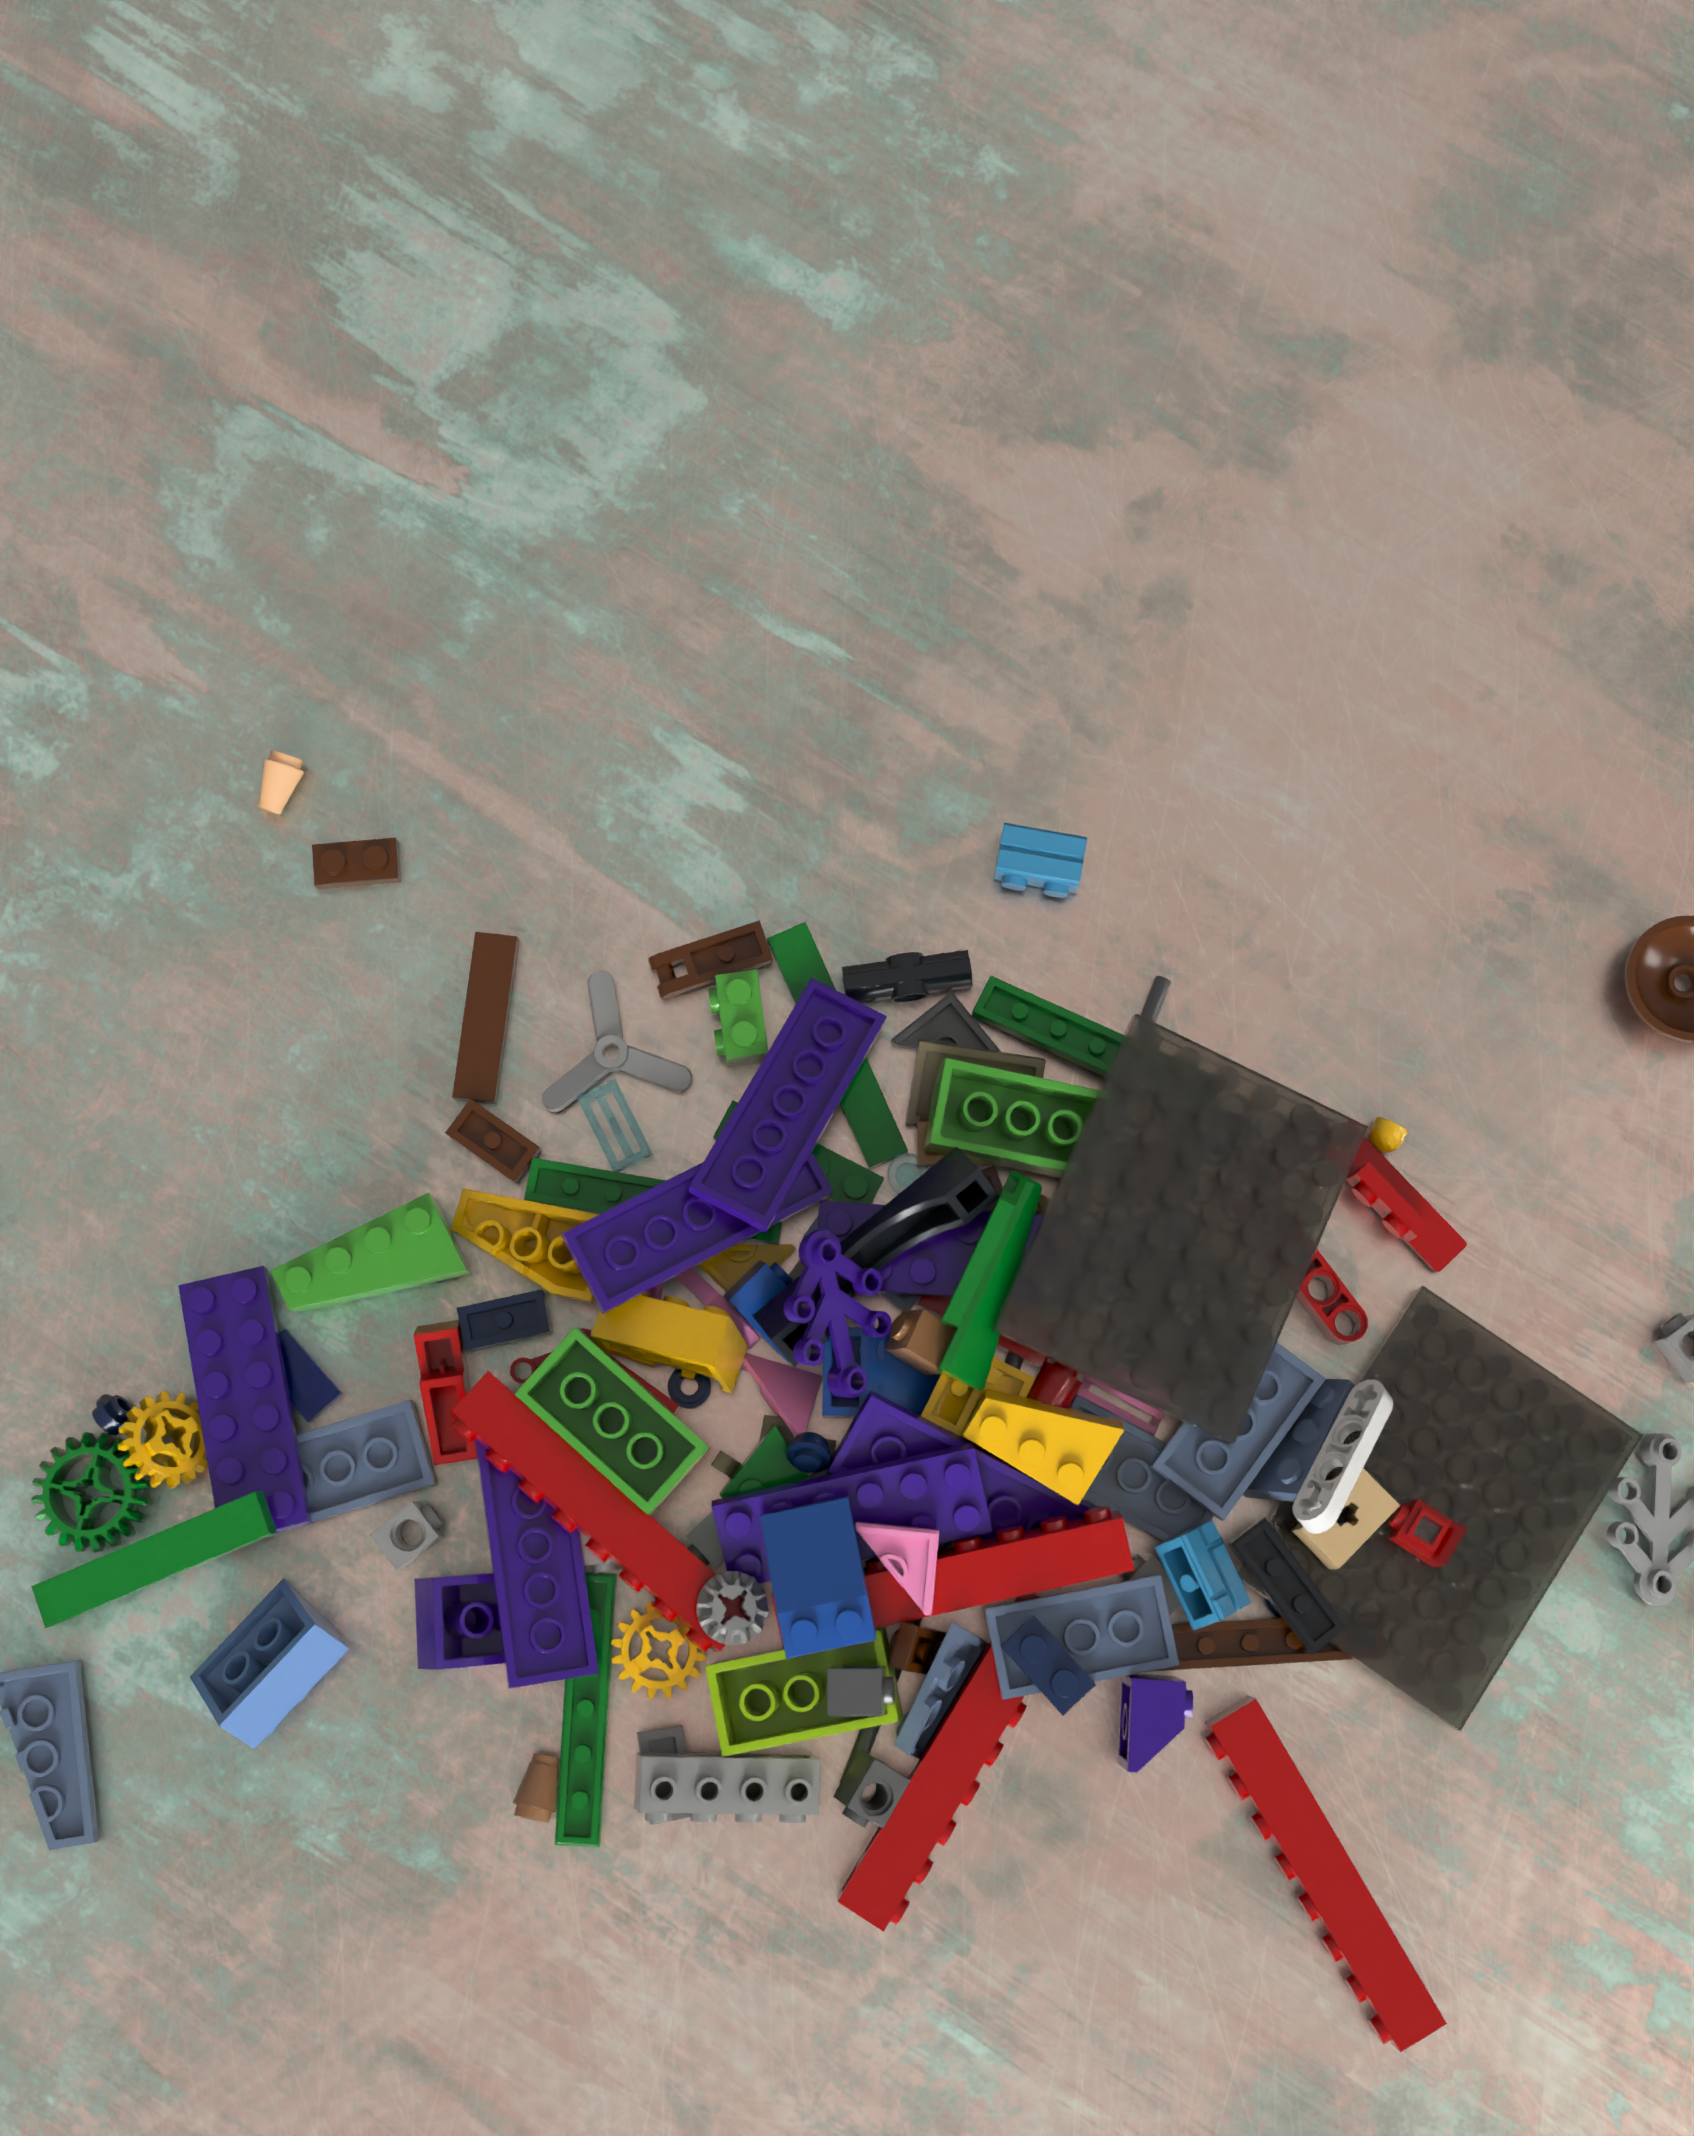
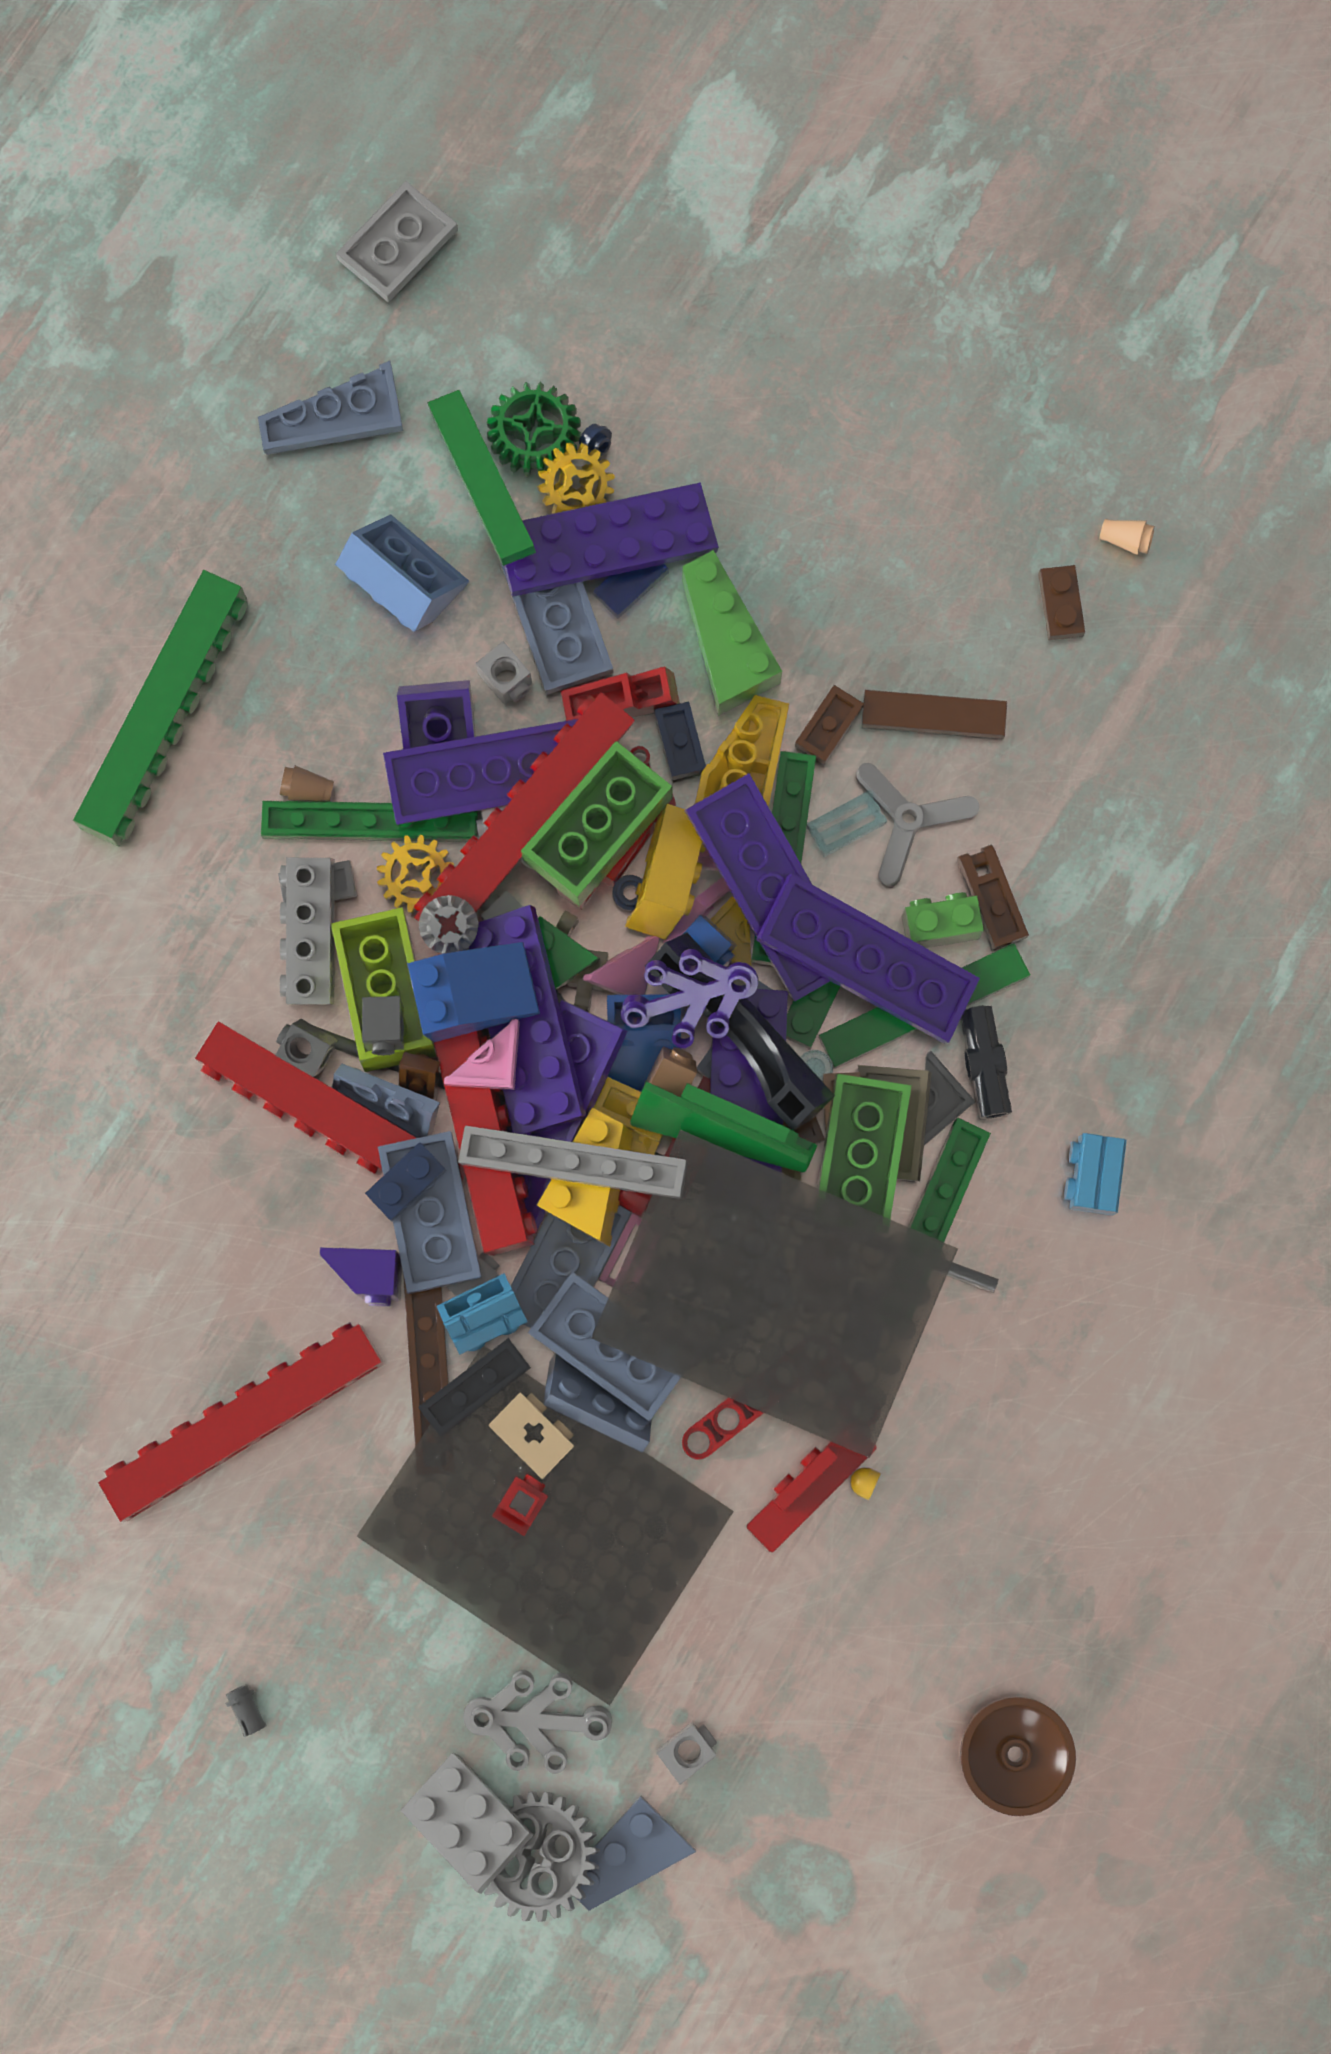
camera: 90 degrees right, 0 degrees up
dark blue plate [786,1432,831,1473] -> none
white beam [1292,1379,1393,1534] -> none
none -> green brick [73,569,248,847]
none -> dark grey pin [225,1684,267,1737]
none -> light grey plate [458,1126,688,1199]

